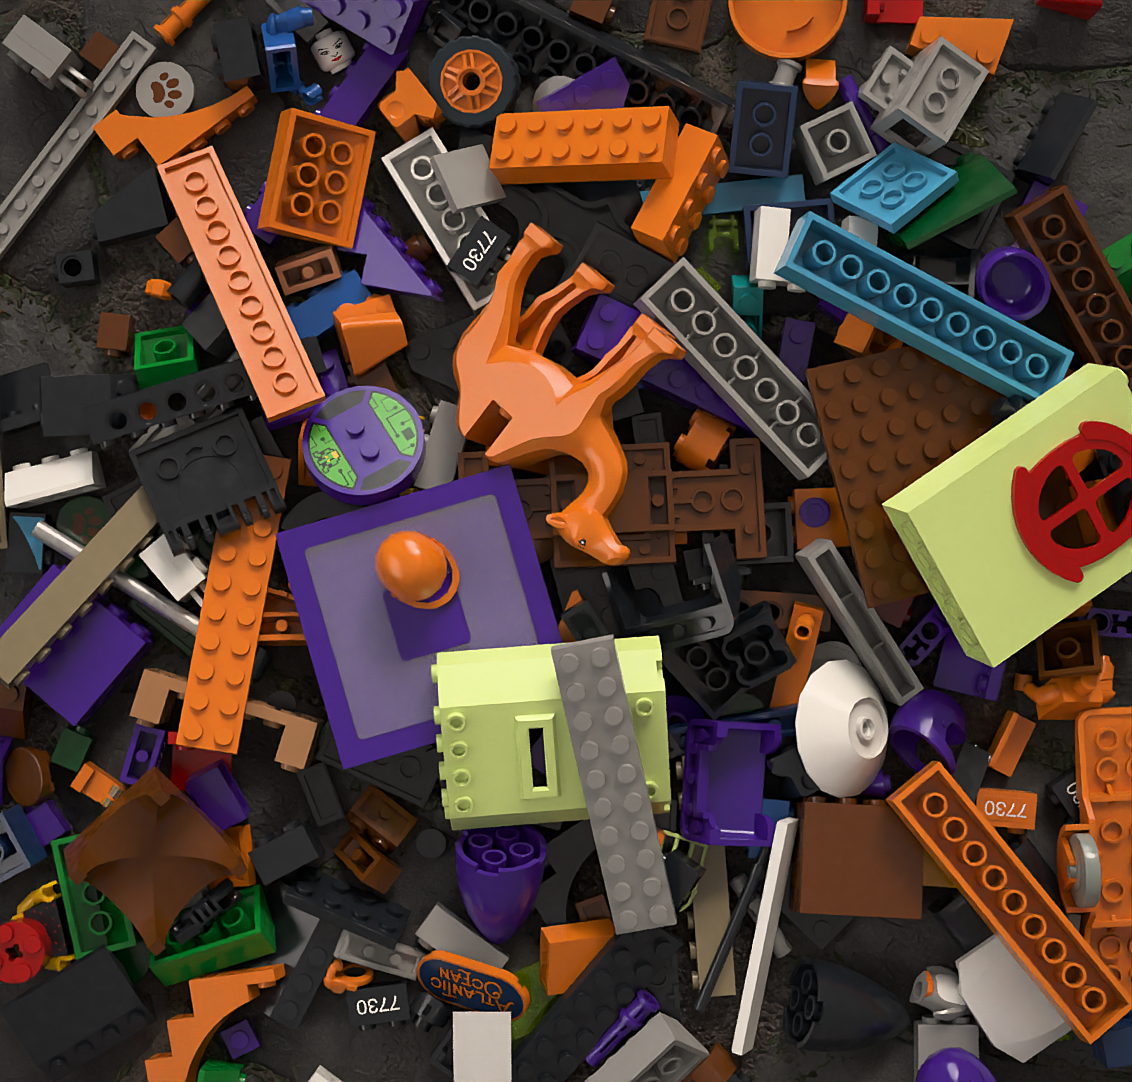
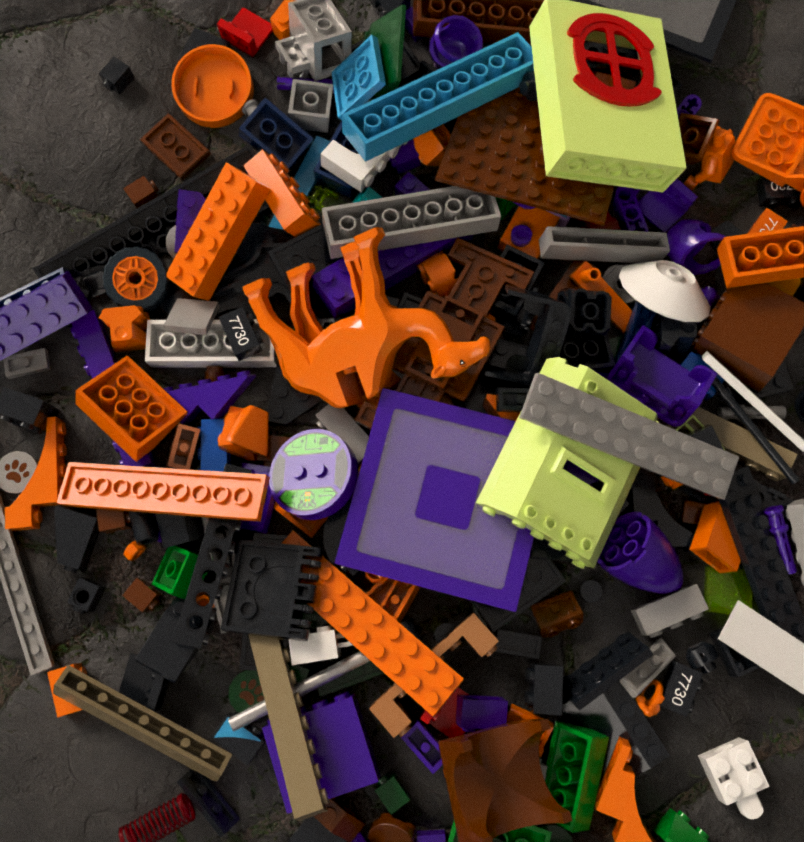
camera: 55 degrees left, 10 degrees down
white slope [4,448,106,510] -> none
orange leg [70,761,129,808] -> none
black hinge [169,878,243,945] -> none
dark purple plate [220,1017,261,1059] -> none
blue torso [261,5,323,106] -> none
white head [311,27,355,75] -> none
reddish brown slope [333,828,403,895] -> none
orange piece [375,530,460,609] -> none
tile [417,950,530,1021] -> none
orange tile [803,59,839,110] -> none
orange panel [987,710,1036,777] -> none

